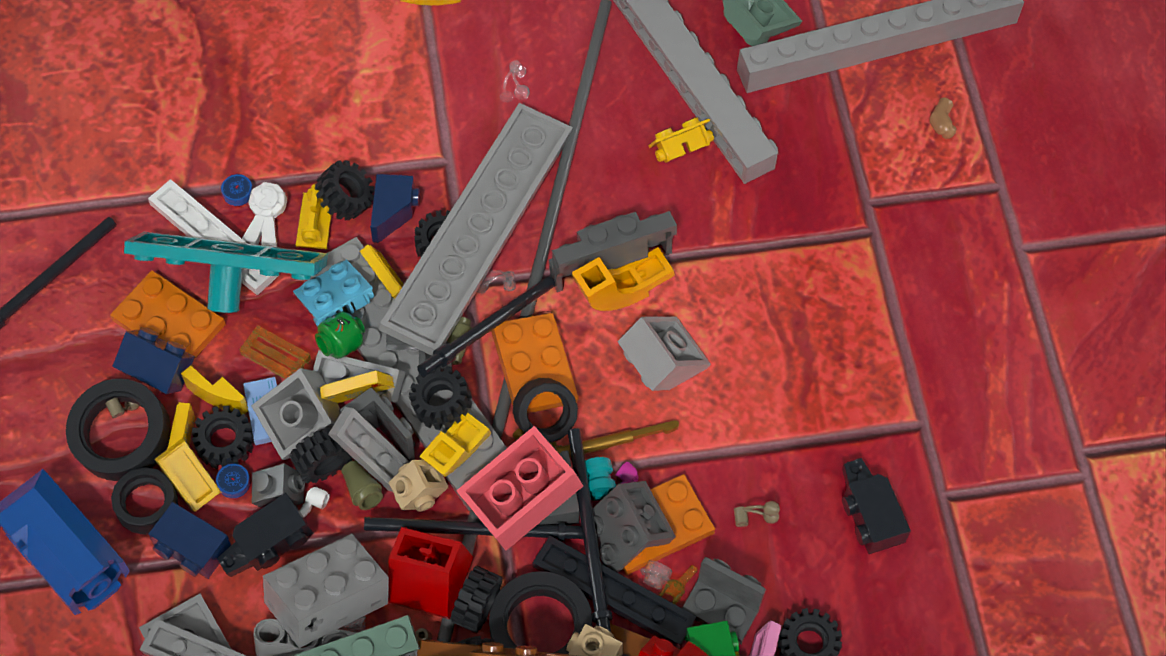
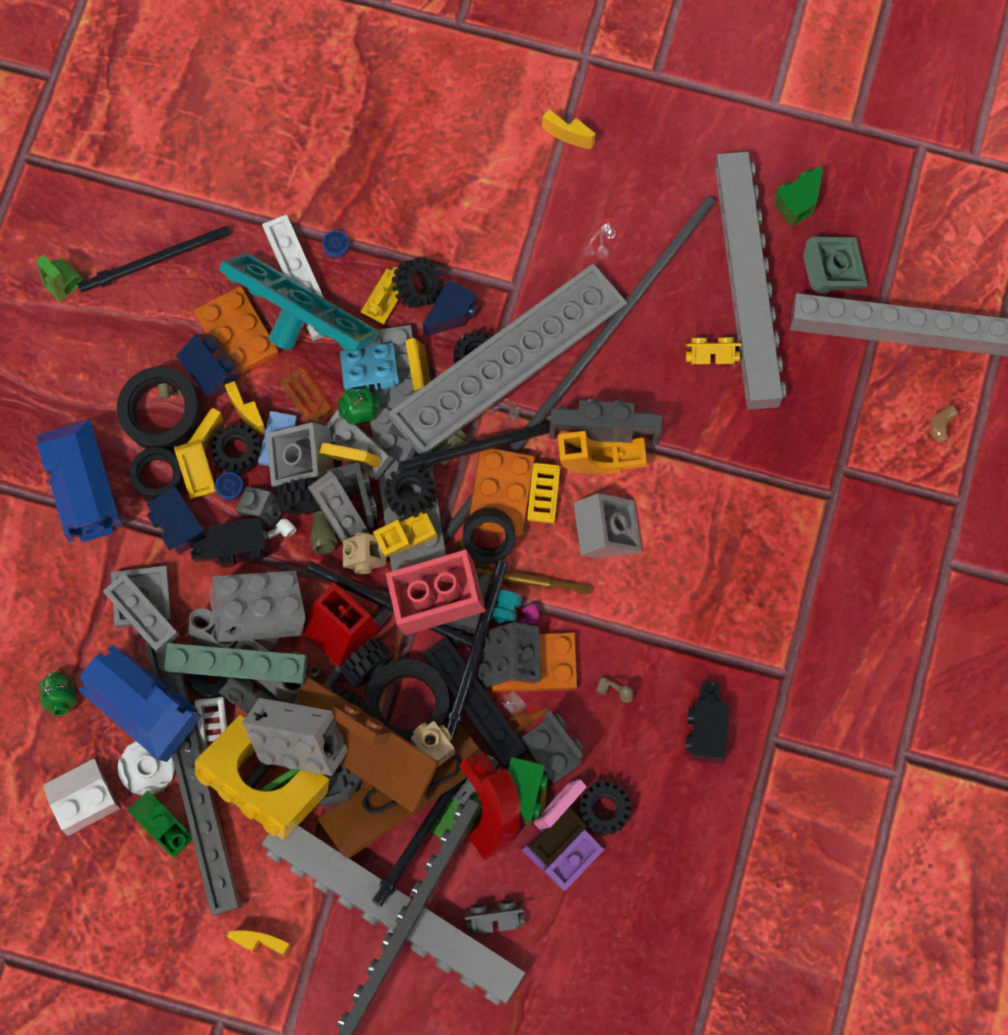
camera: 25 degrees right, 10 degrees up
white piece [242,182,287,247] -> none
none -> yellow slope [527,463,560,524]

